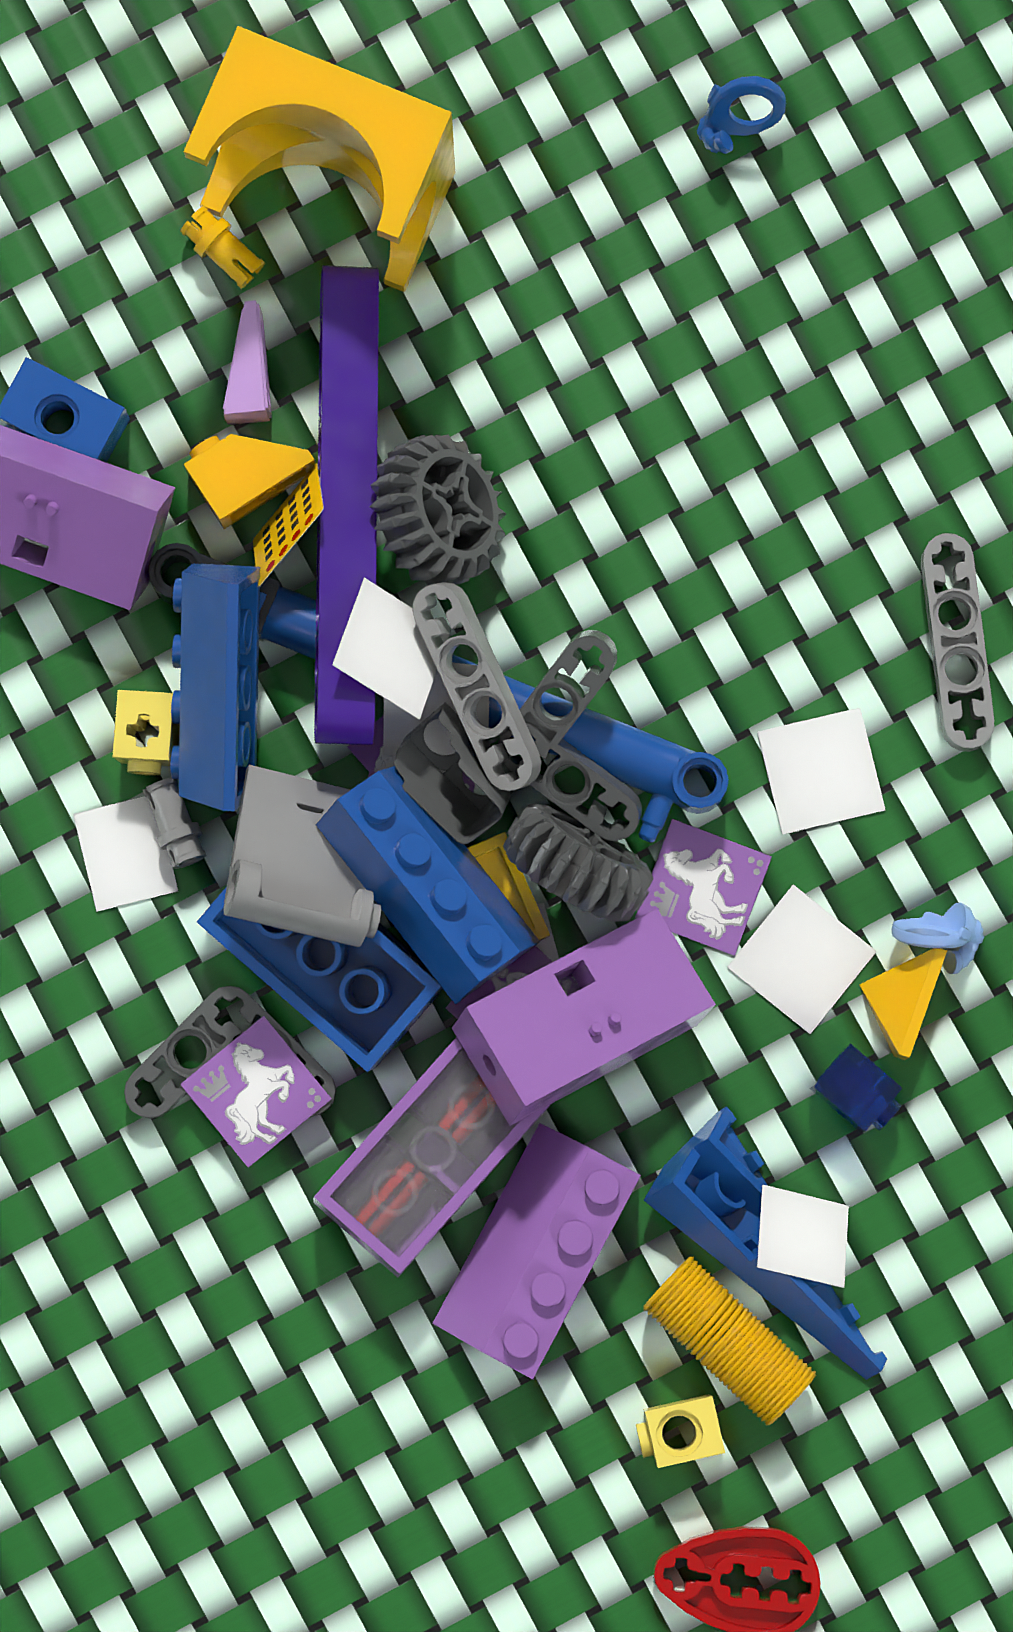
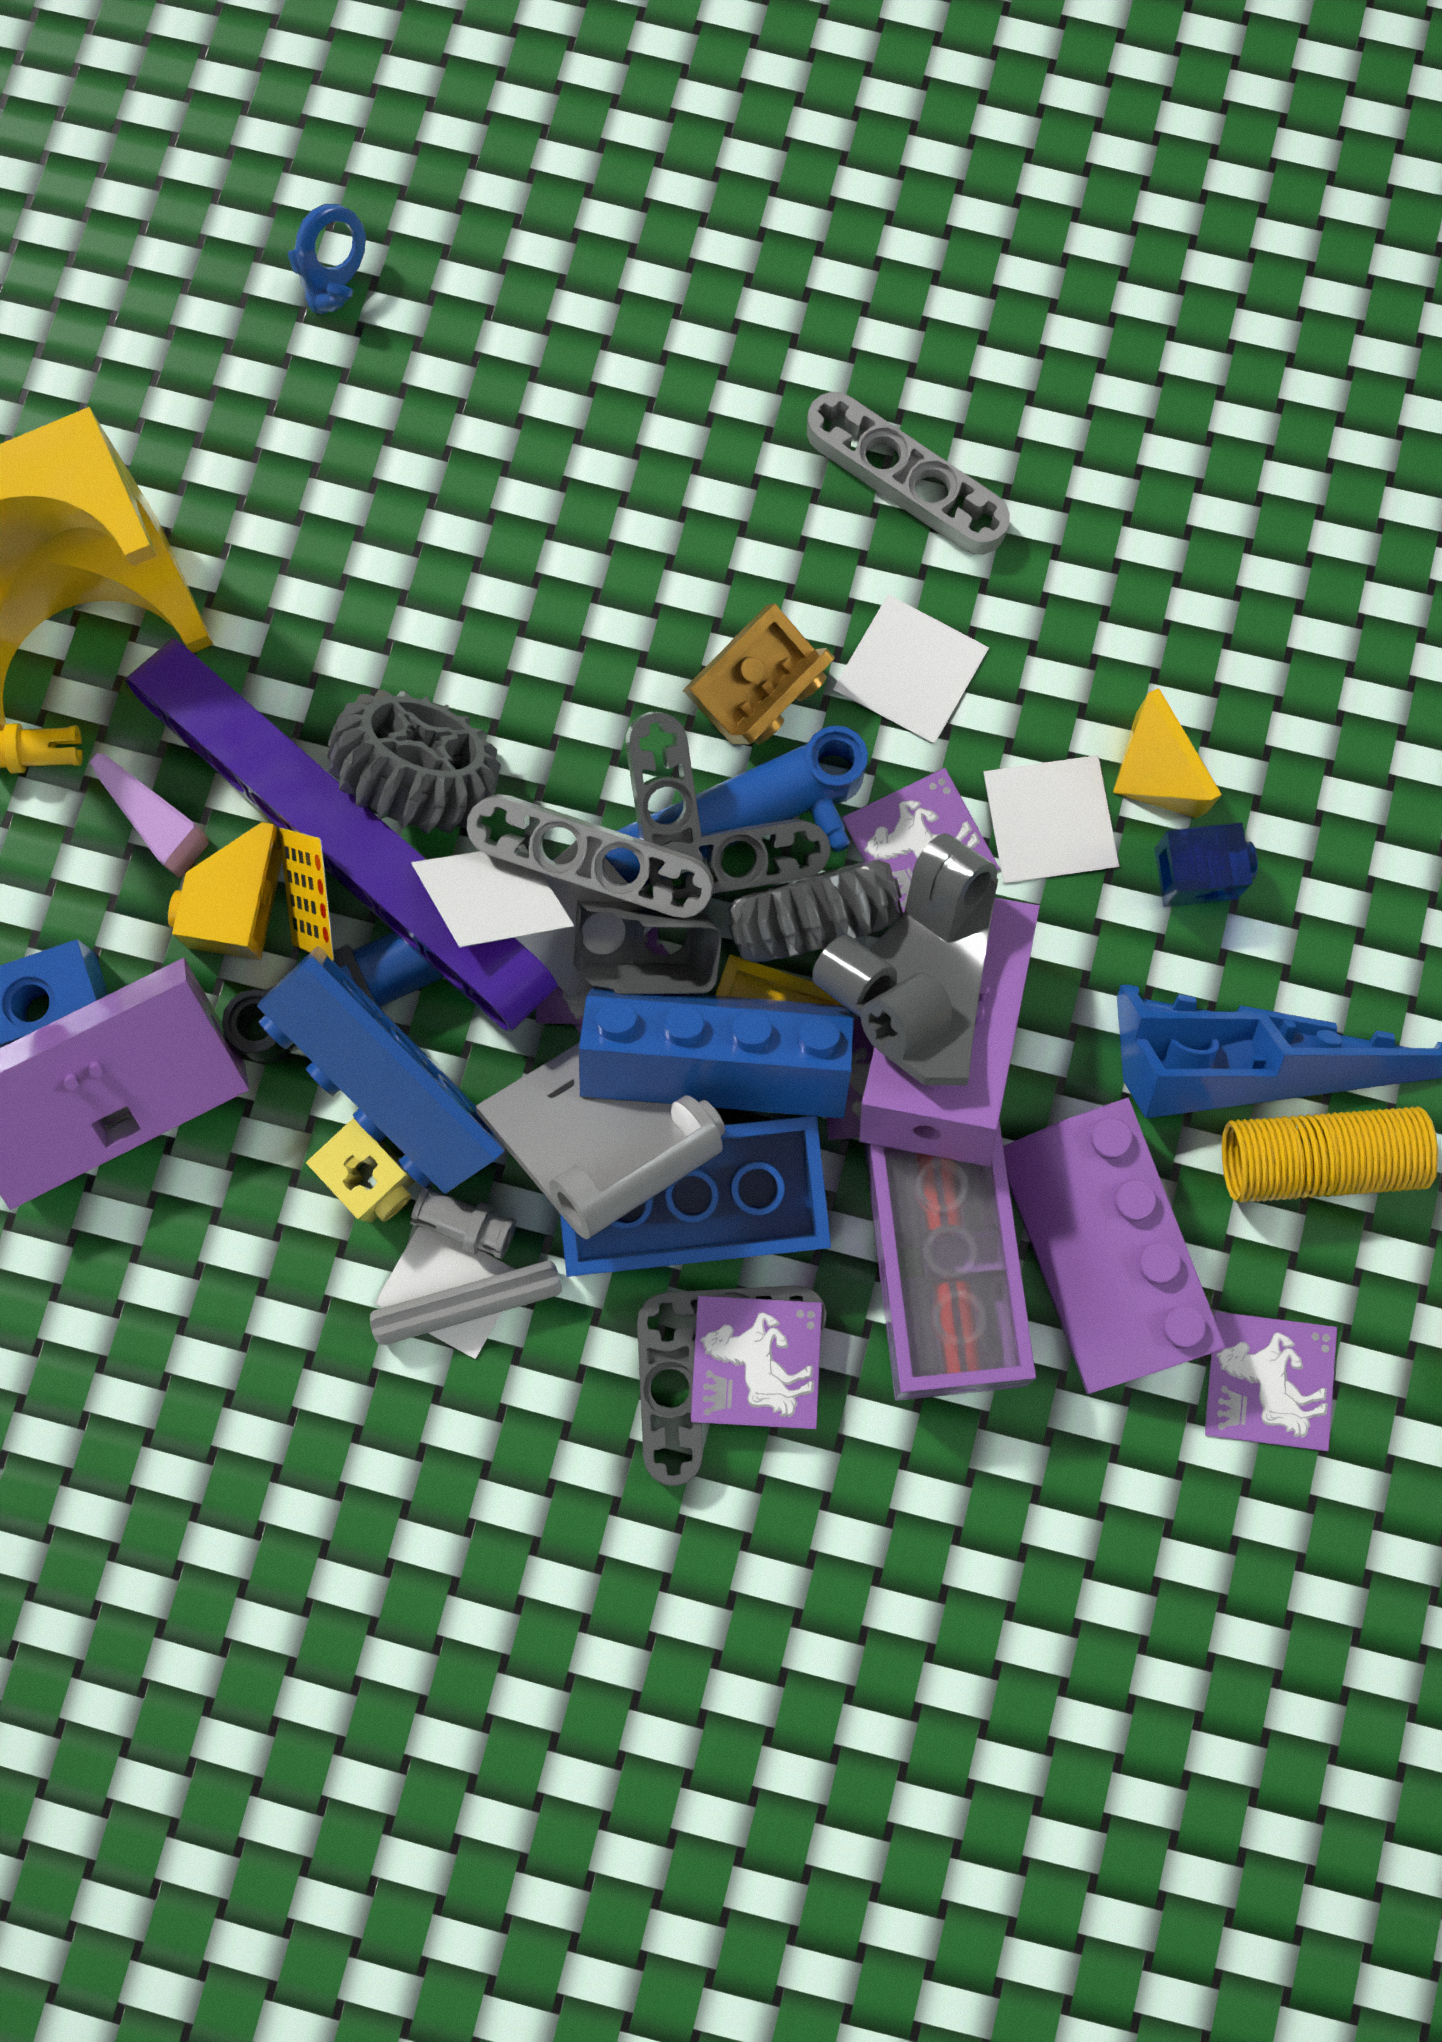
camera: 50 degrees left, 5 degrees down
light yellow brick [636,1394,725,1468] -> none
white sticker [757,1185,849,1288] -> none
light blue piece [891,902,984,974] -> none
none -> light grey axle [370,1261,562,1345]
none -> pearl gold bracket [683,603,835,745]
none -> dark grey panel [812,833,998,1086]
none -> medium lavender sticker [1205,1312,1337,1451]

